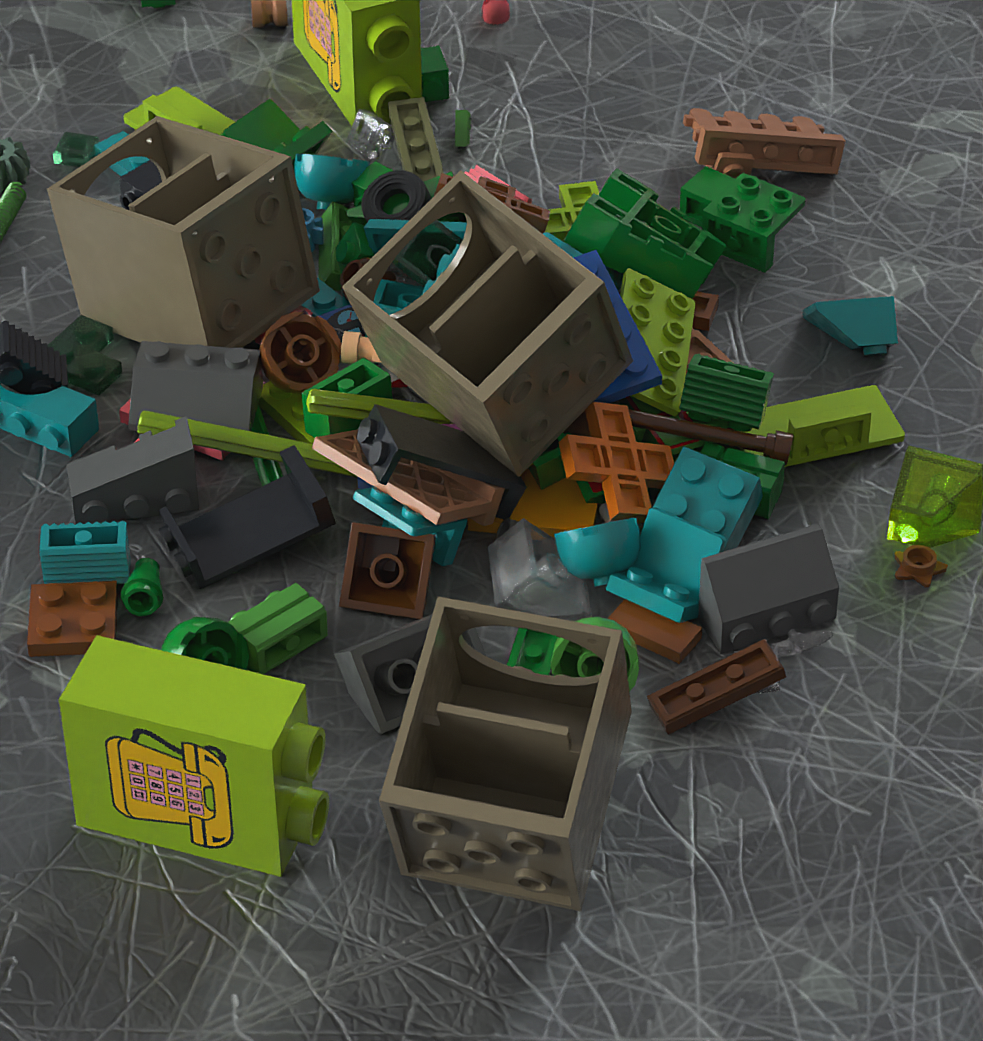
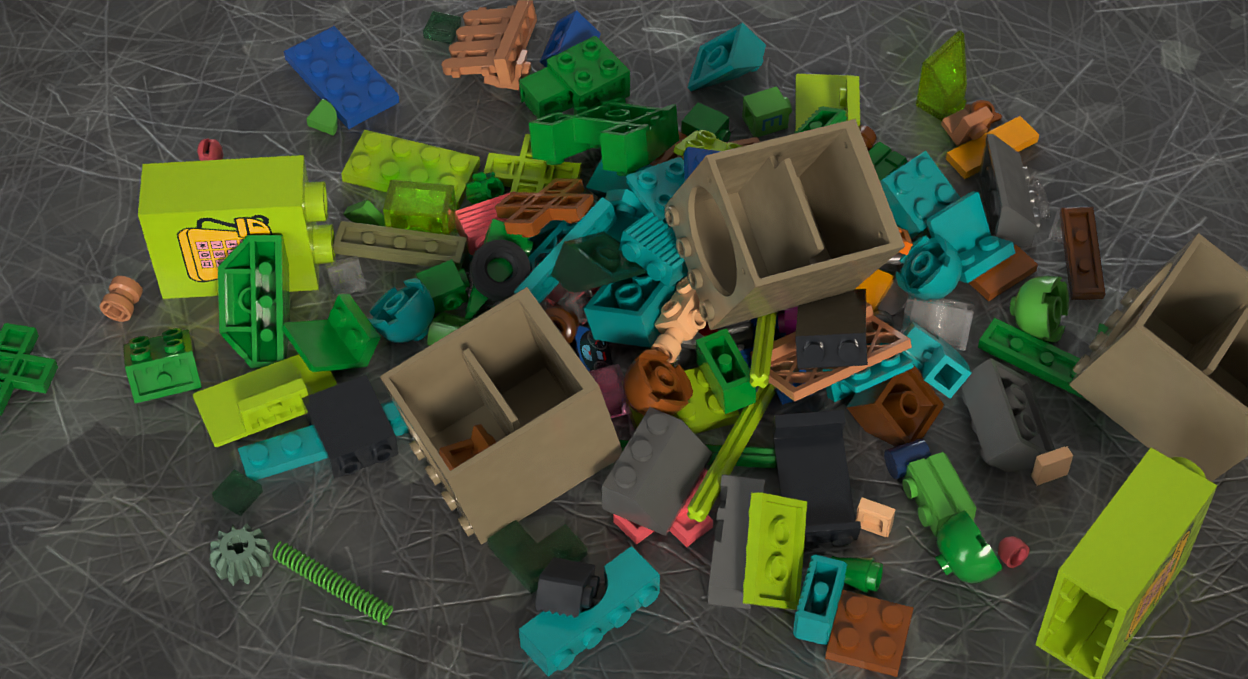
camera: 70 degrees left, 10 degrees up
none -> green bracket [123,328,202,404]
none -> green wedge [218,235,290,368]
none -> blue plate [284,26,399,129]
none -> bright green tile [306,99,338,136]
none -> lime plate [341,130,481,210]
none -> clear neon green brick [383,180,458,236]
none -> clear green tile [423,11,461,44]
none -> green gear [465,172,504,205]
none -> blue panel [540,10,601,67]
none -> green brick [681,102,731,142]
none -> bright green brick [742,86,792,138]
none -> lime plate [743,493,807,610]
none -> light nougat tile [856,497,896,537]
none -> dark blue piece [884,438,932,480]
none -> teal brick [901,322,972,399]
none -> nougat bracket [941,106,994,146]
none -> light orange tile [946,116,1039,179]
none -> light nougat tile [1031,446,1073,486]

